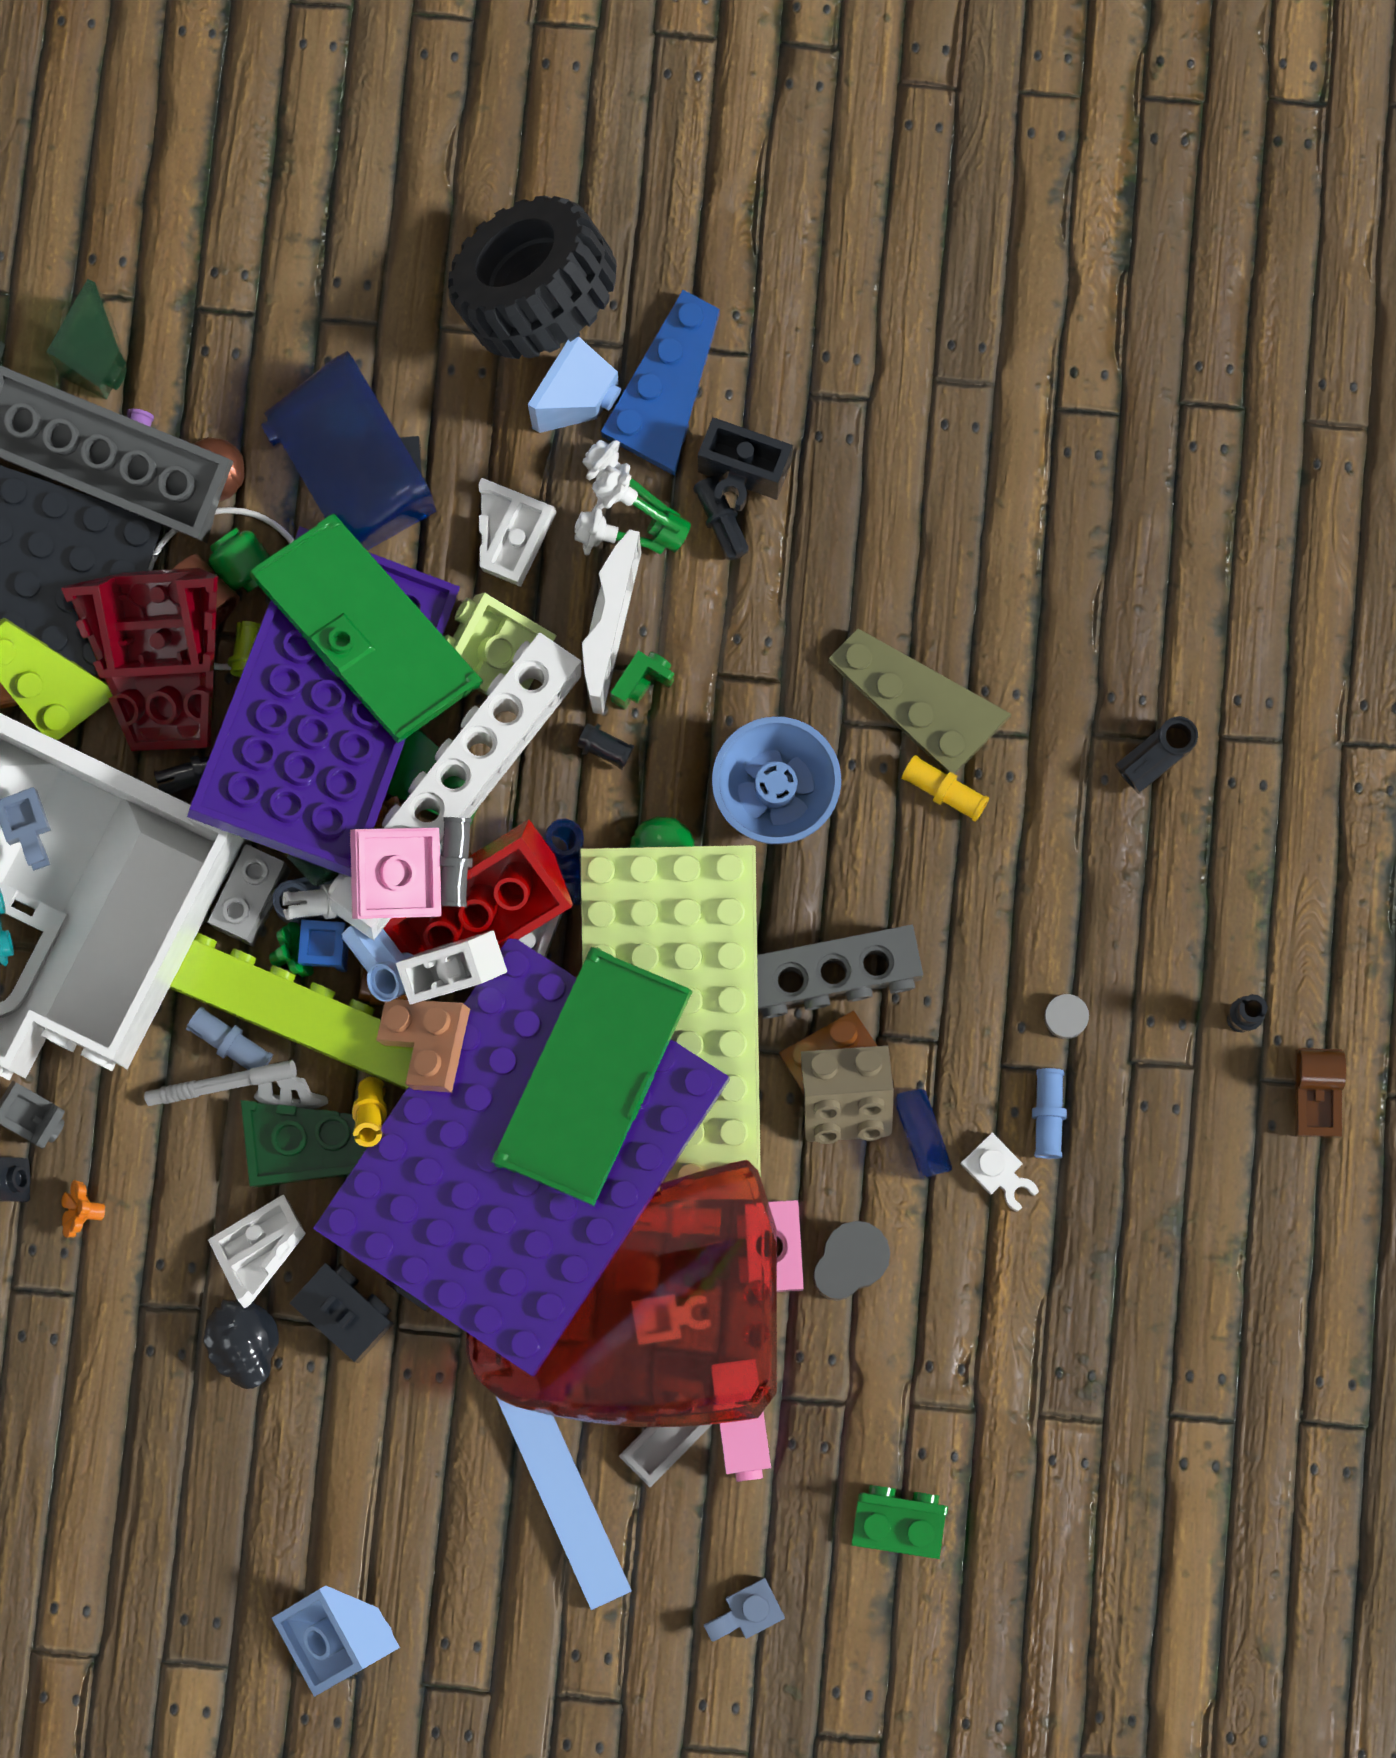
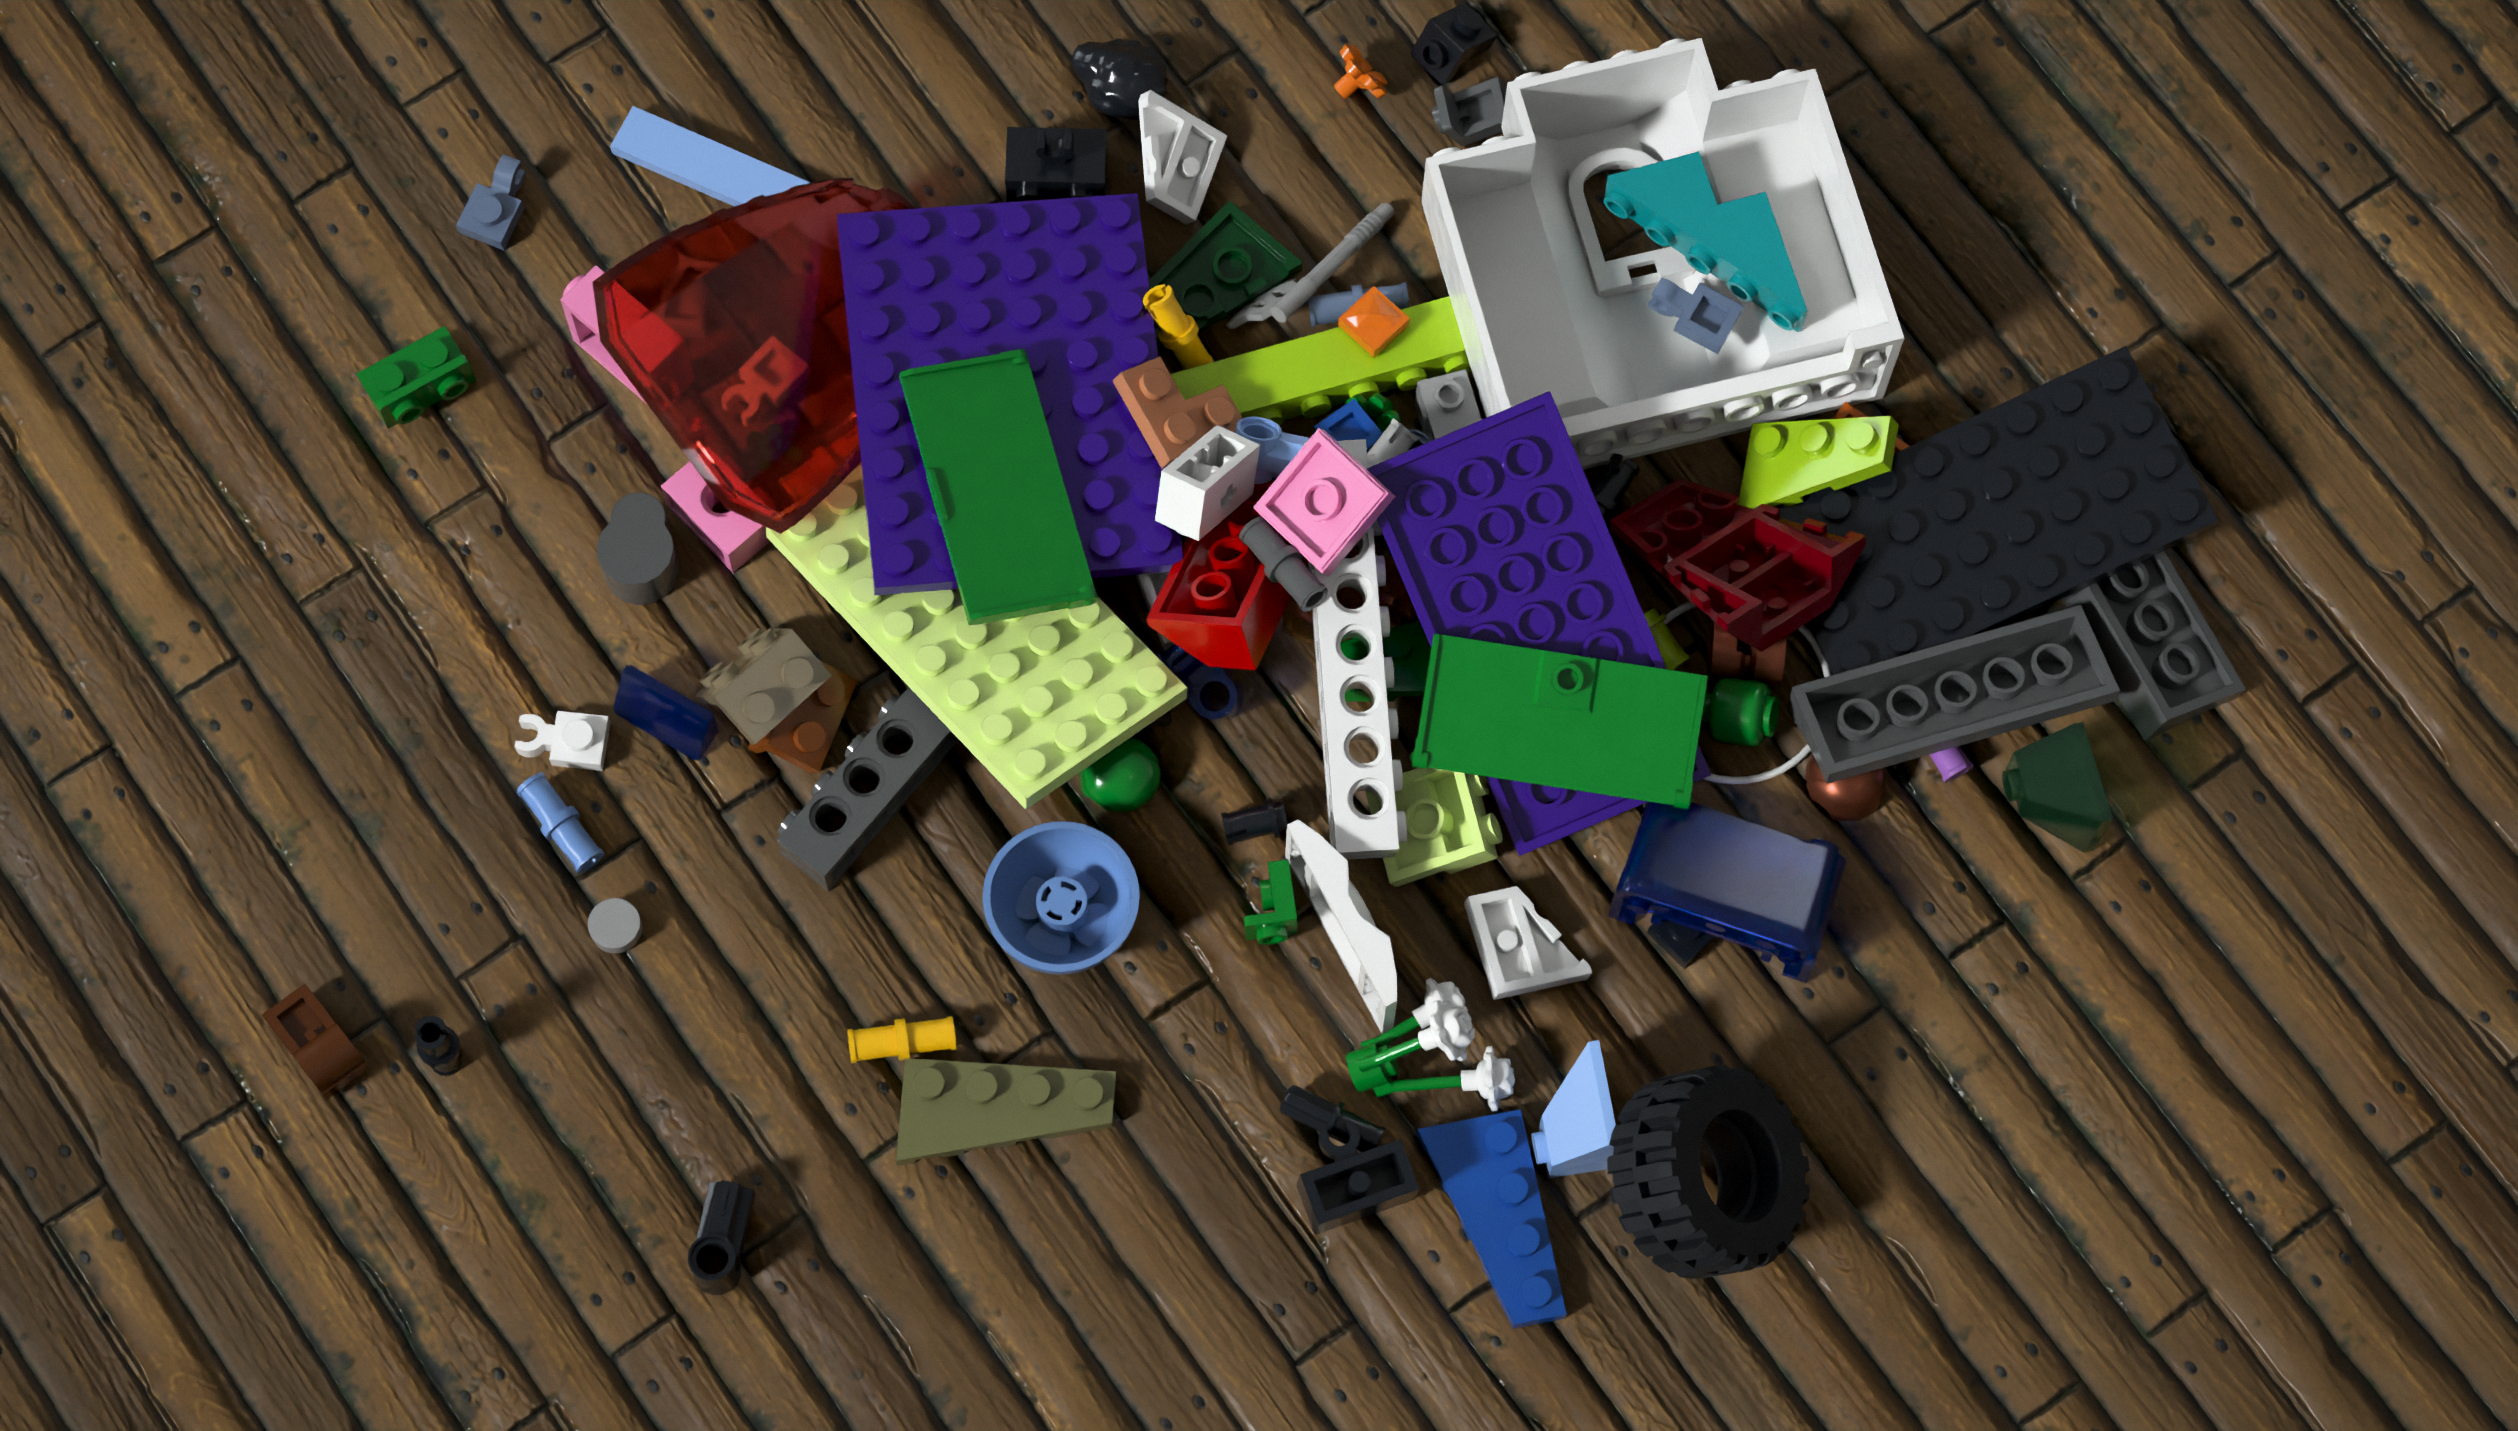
camera: 135 degrees right, 10 degrees down
none -> orange tile [1338,286,1410,358]

